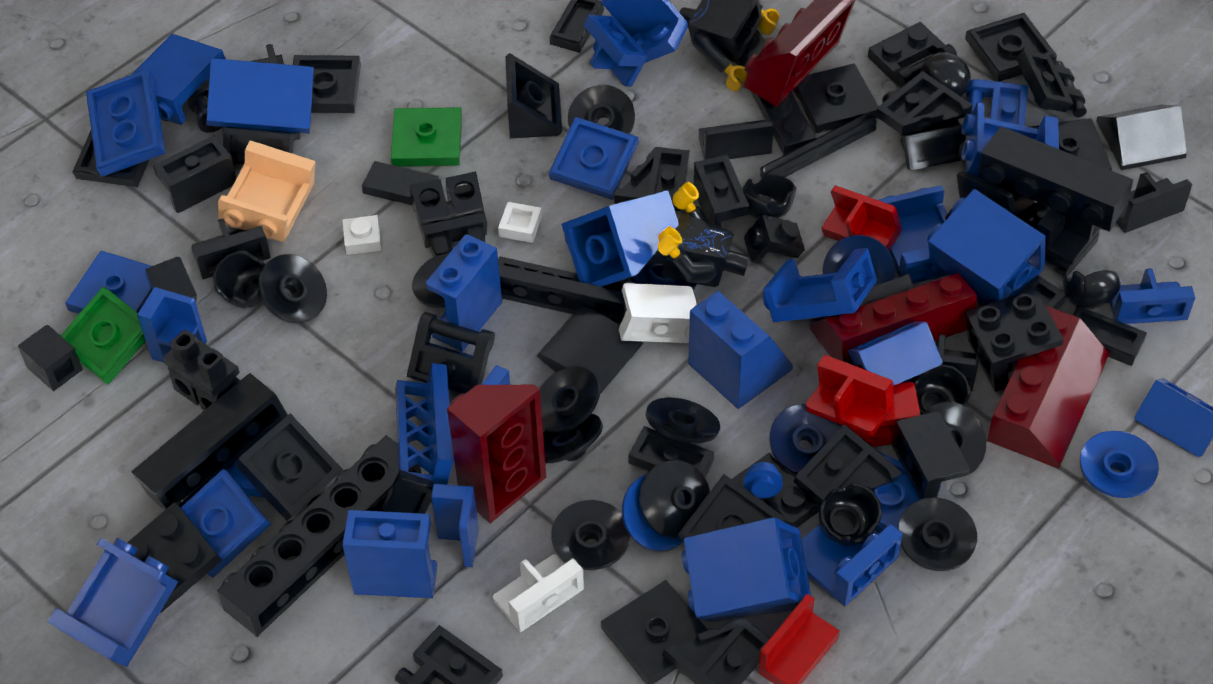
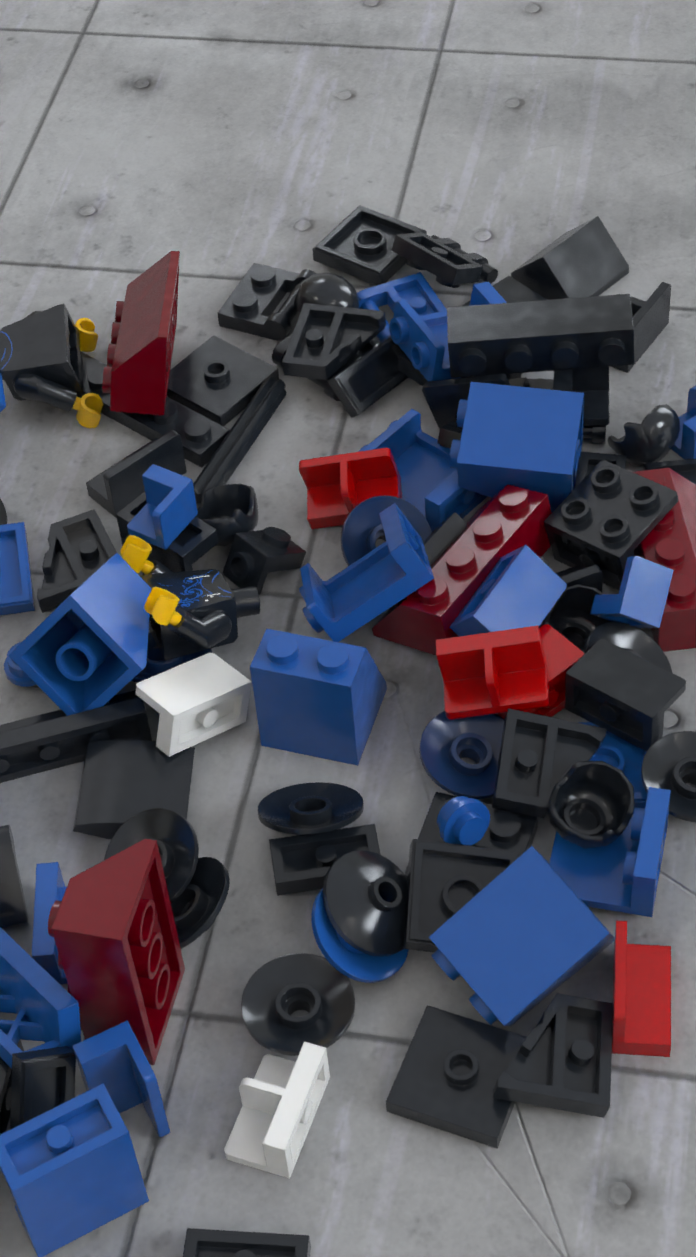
camera: 30 degrees left, 5 degrees down
none -> blue panel [127,464,198,550]
none -> panel [591,556,674,628]

